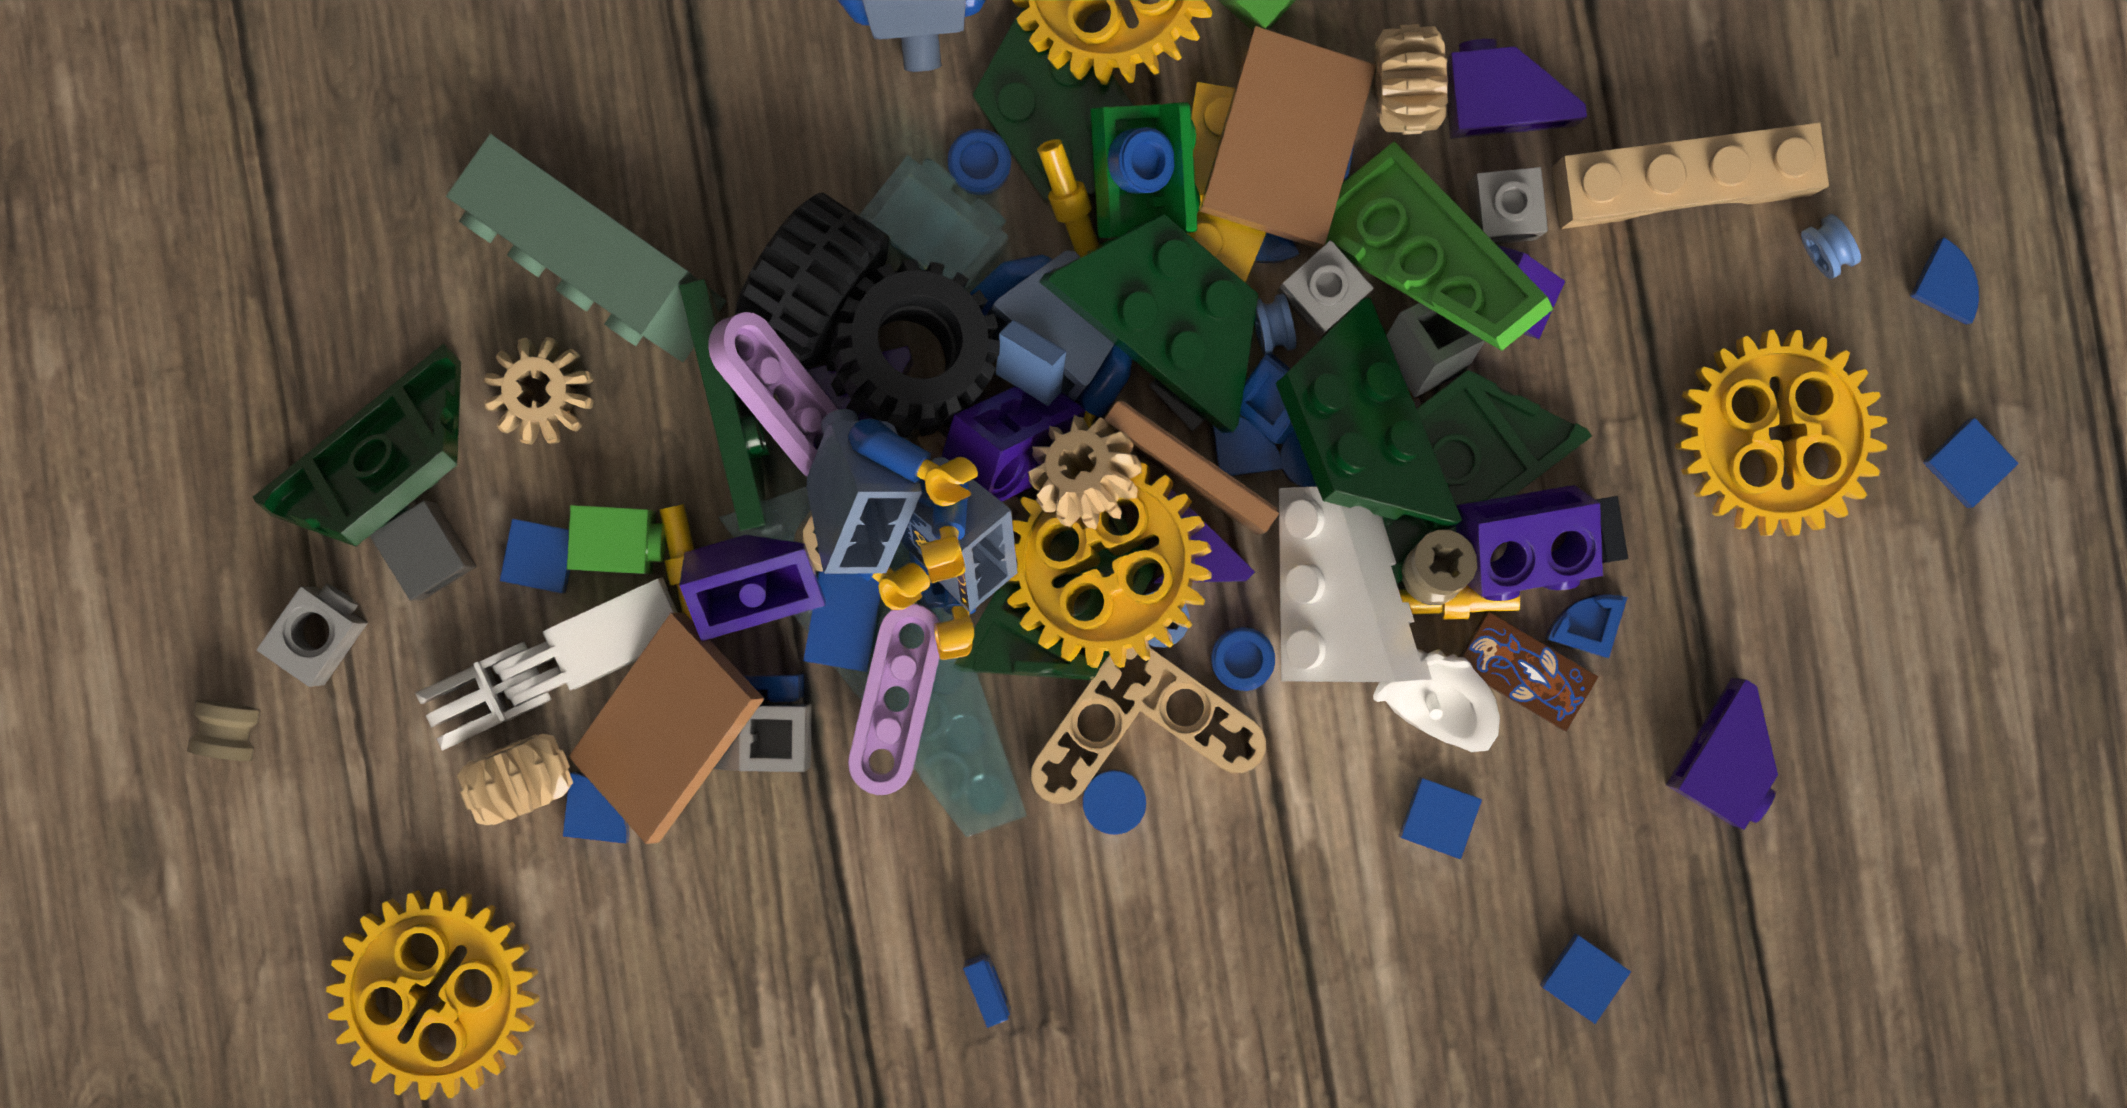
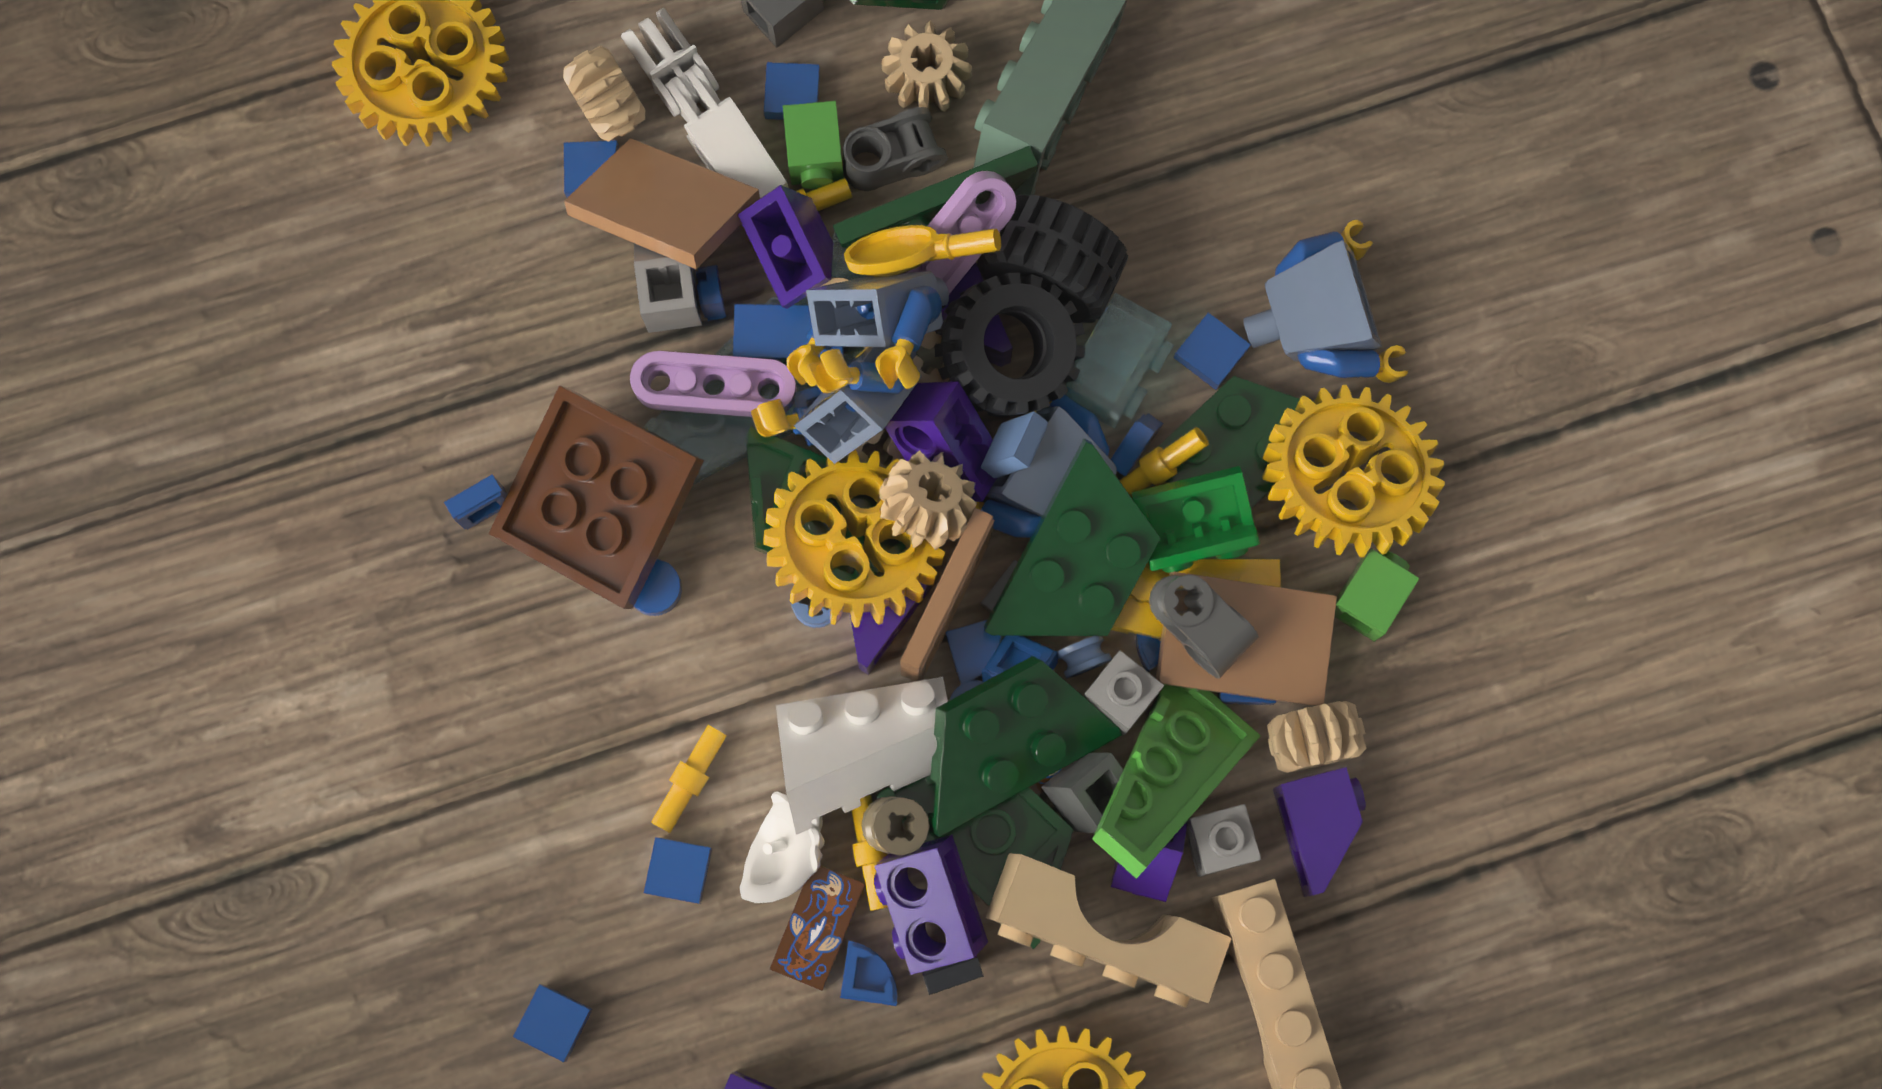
camera: 80 degrees right, 10 degrees down
blue tile [948,129,1011,195] -> none
tan beam [1031,647,1266,804] -> none
blue tile [1108,127,1175,194] -> none
blue tile [1211,627,1275,691] -> none
none -> reddish brown plate [489,386,705,609]
none -> yellow bar [651,725,727,833]
none -> dark grey piece [843,107,948,191]
none -> yellow piece [844,225,1001,277]
none -> tan arch [985,853,1232,1008]
none -> blue tile [1110,413,1164,476]
none -> dark grey piece [1149,575,1259,679]
none -> blue tile [1174,312,1251,390]

